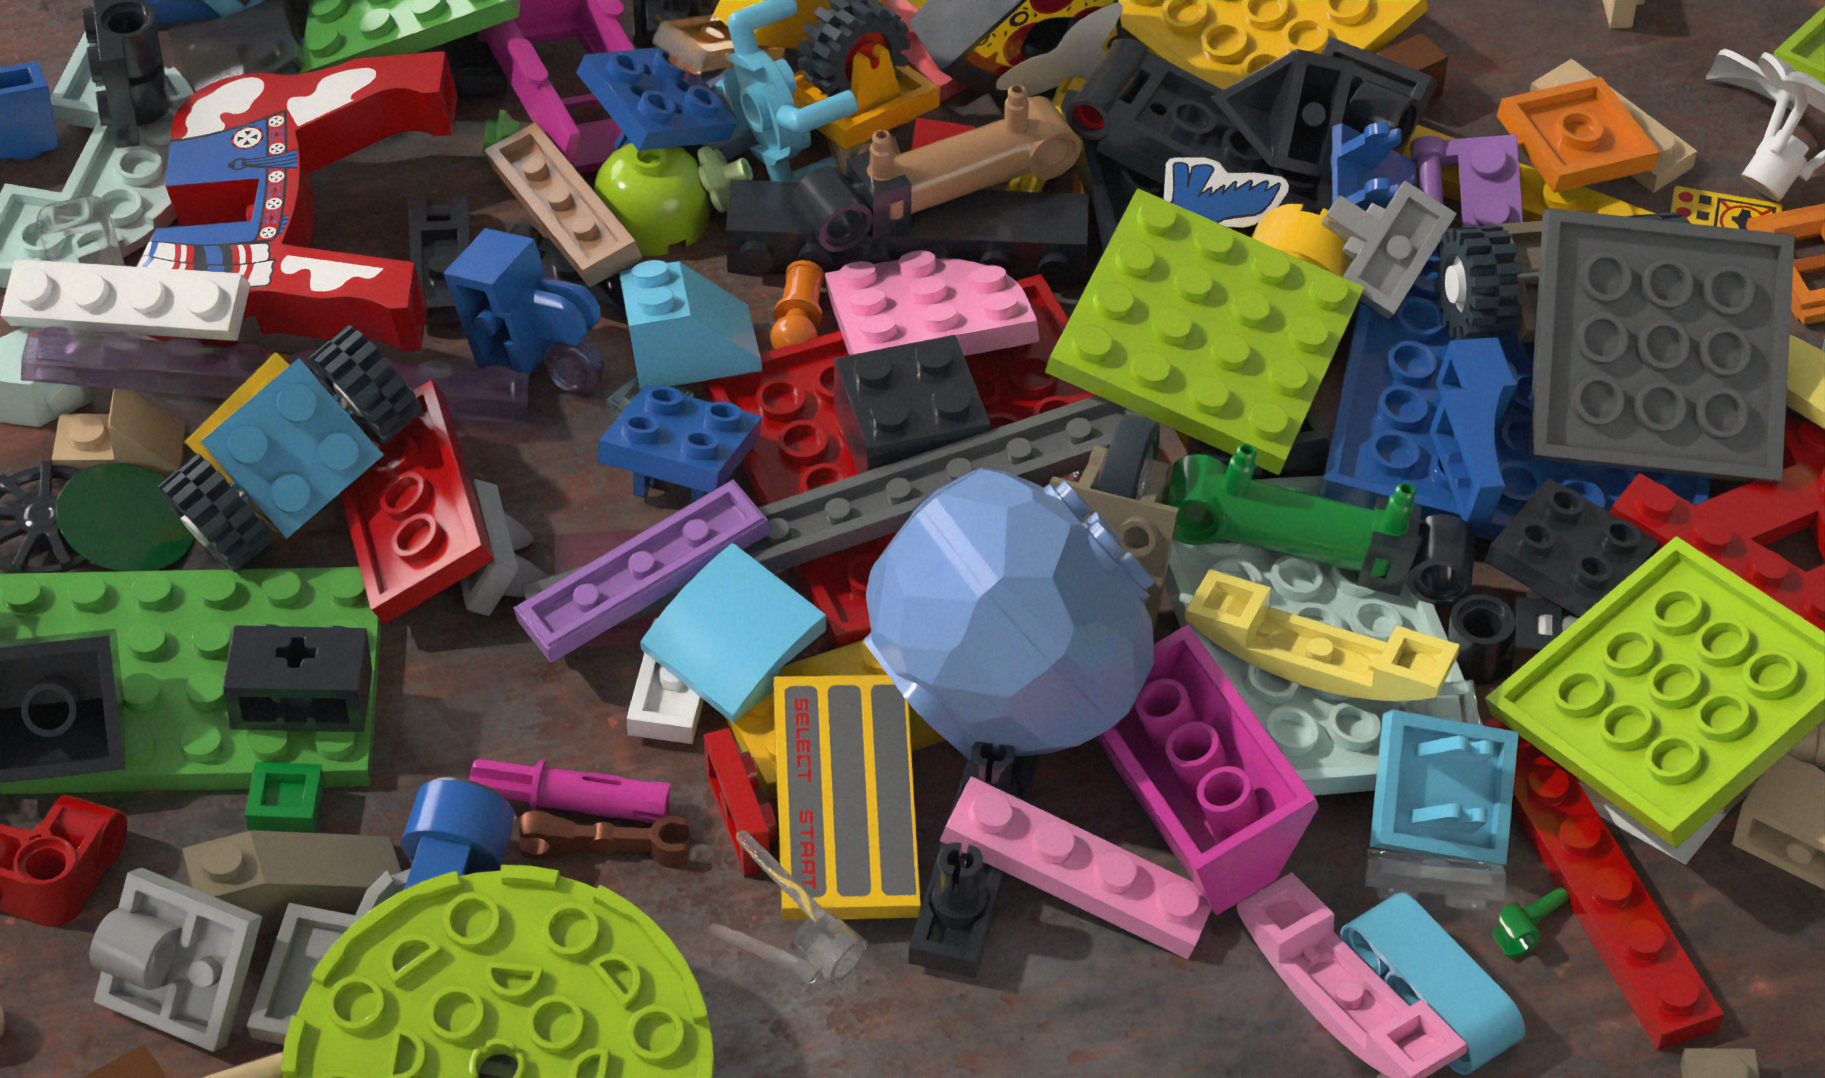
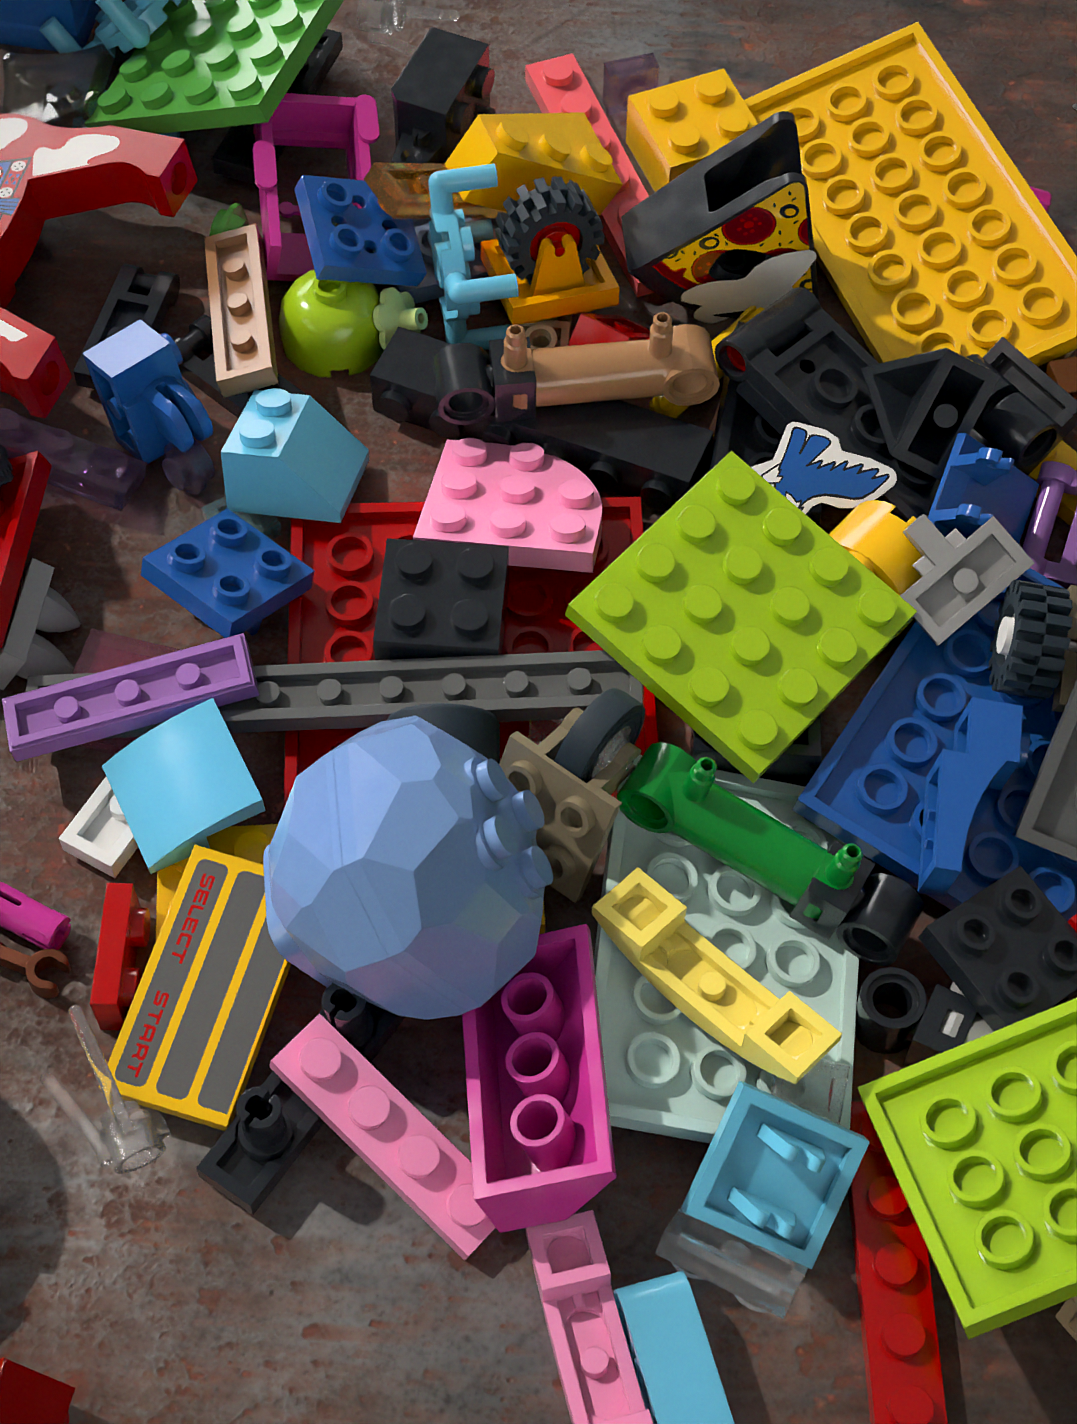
camera: 20 degrees right, 10 degrees up
orange pin [770,260,824,350] -> none
green hand [1492,887,1569,959] -> none

